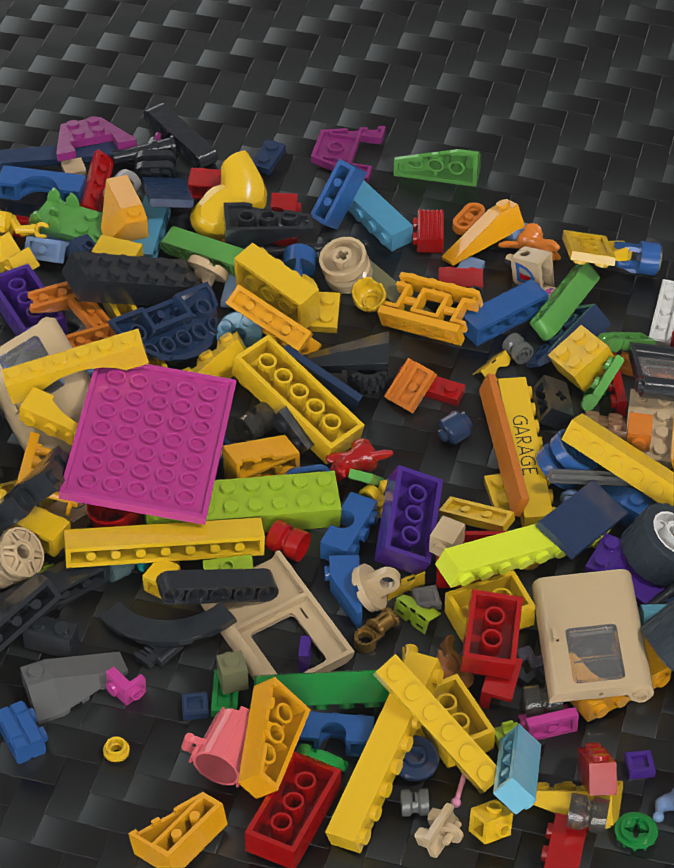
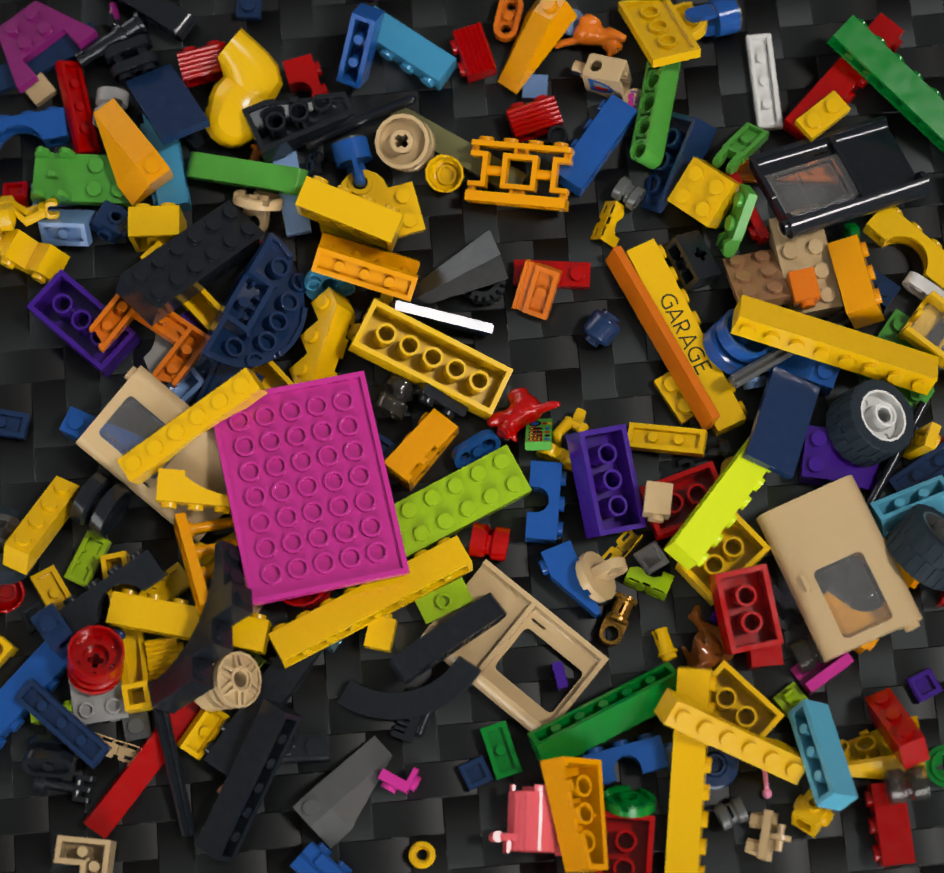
camera: 15 degrees left, 30 degrees up
olive brick [216,650,249,694] -> none

